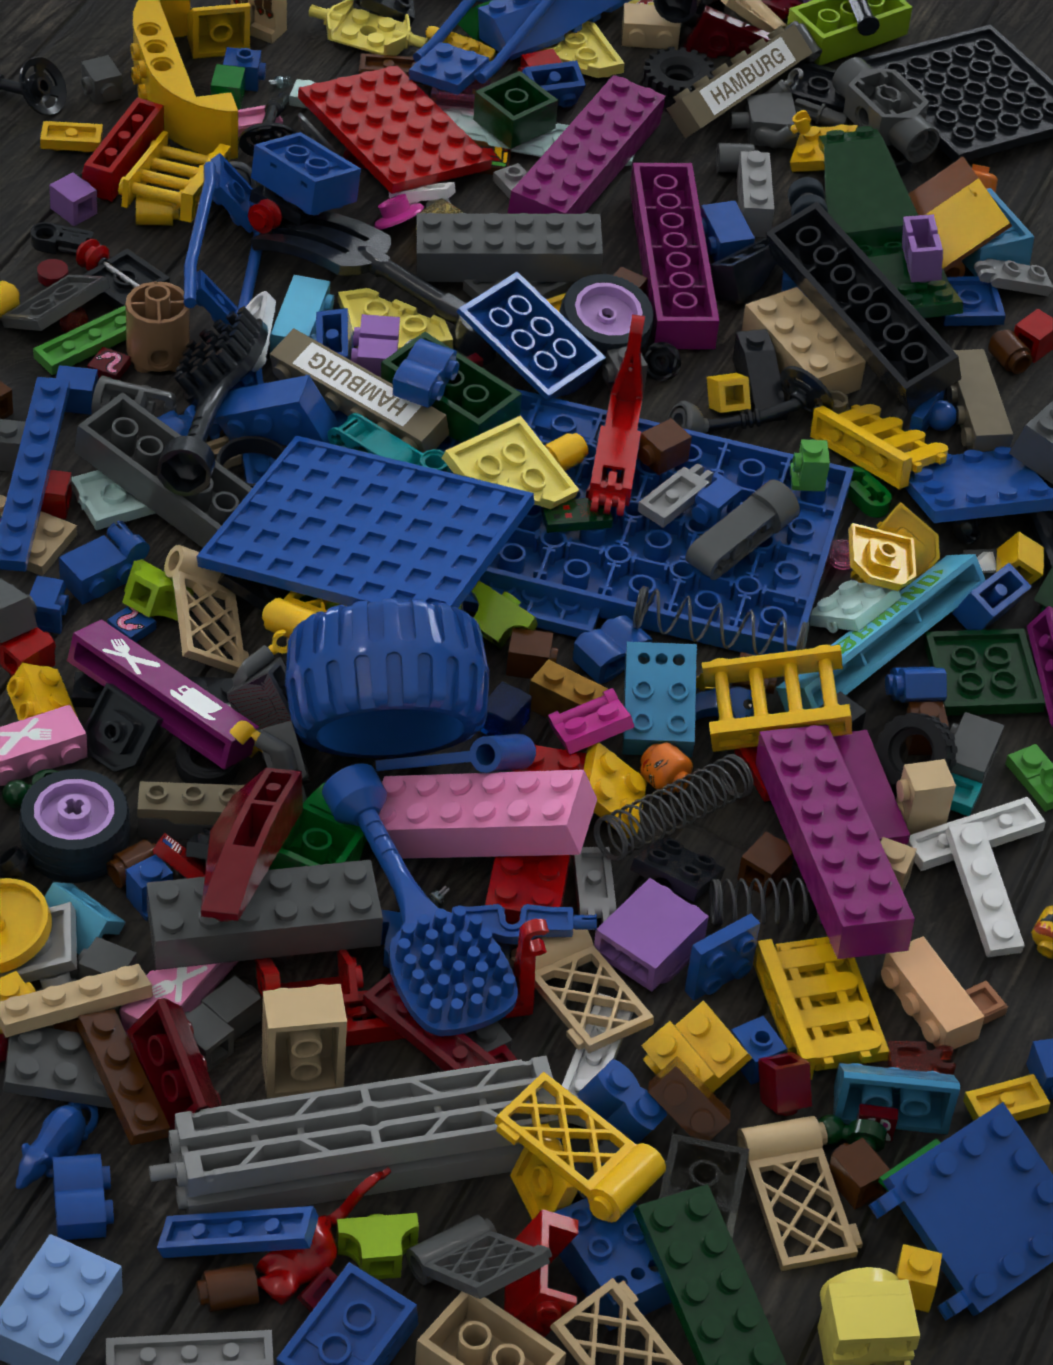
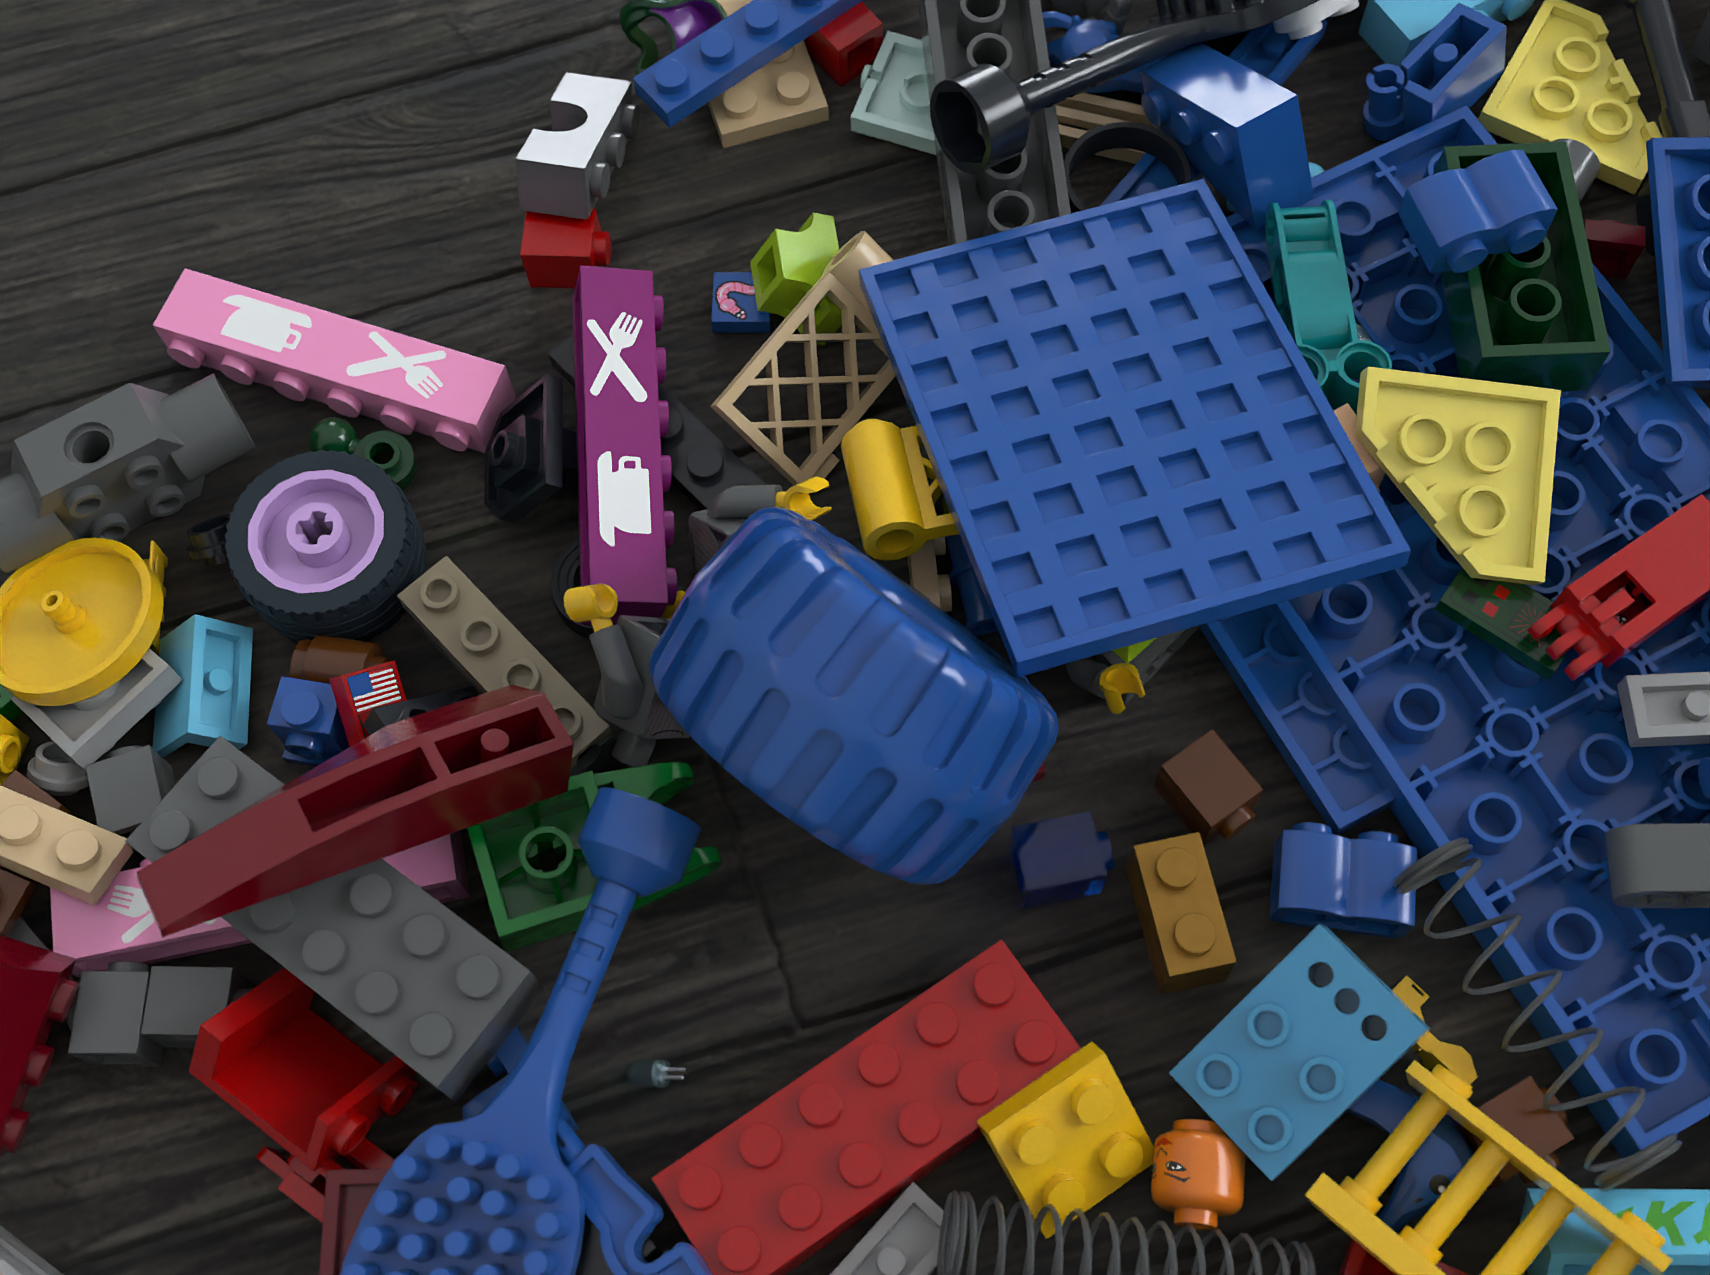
camera: 55 degrees right, 20 degrees up
yellow bracket [7,663,78,721] -> none
blue brick [30,576,69,634] -> none
blue hinge [59,521,150,605] -> none
tan brick [262,984,347,1098] -> none
dark tan brick [270,328,449,453] -> none
medium lavender piece [351,314,400,377] -> none
blue piece [375,734,536,773] -> none
bright pink brick [379,770,597,859] -> none
lime brick [471,580,538,649] -> none
yellow brick [544,433,588,471] -> none
dark pink plate [547,688,635,755] -> none

